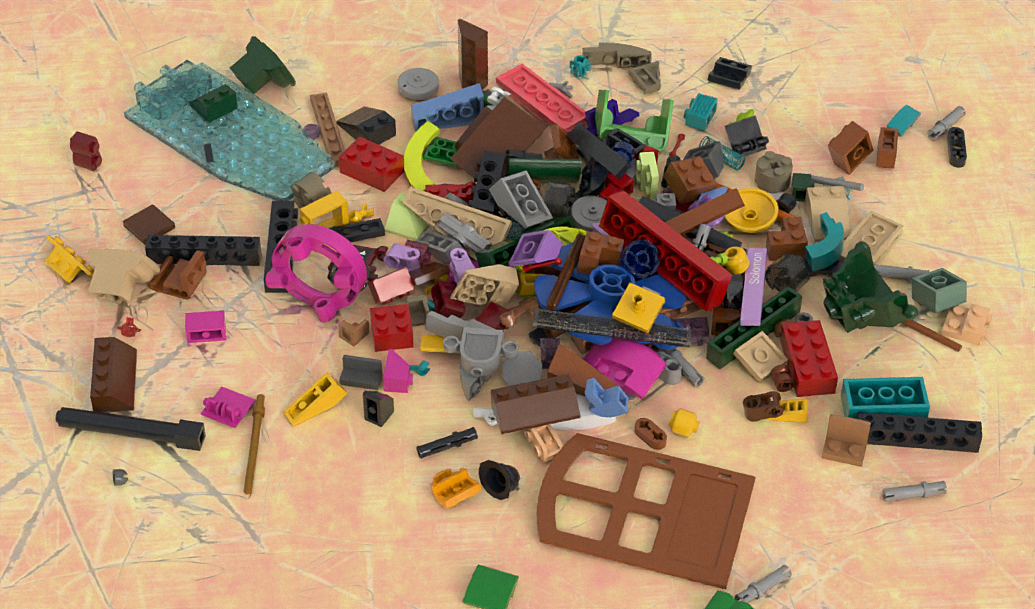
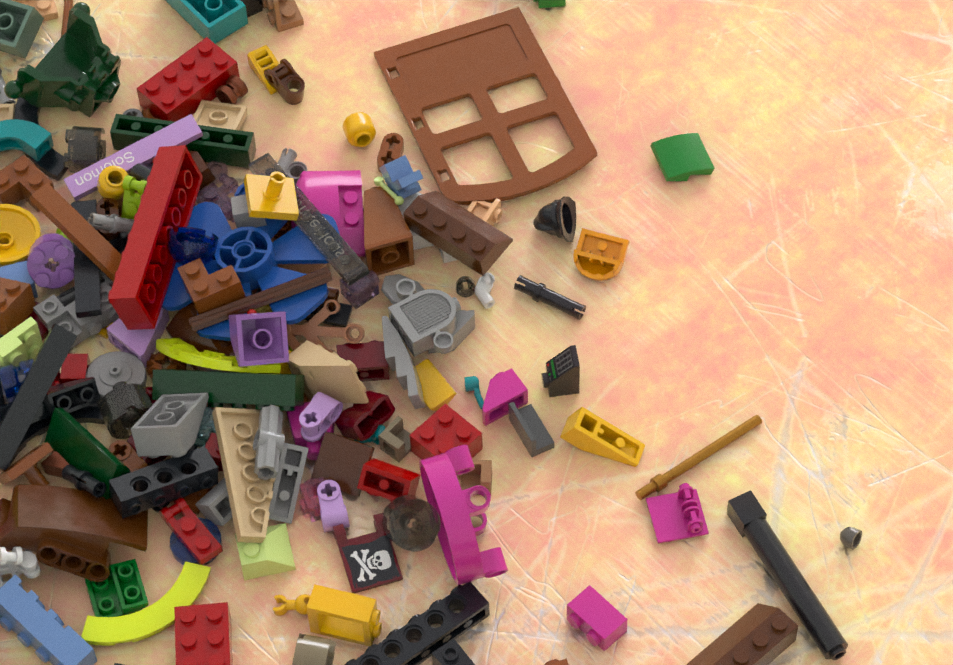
camera: 125 degrees left, 10 degrees up
black plate [329,218,385,242] -> none

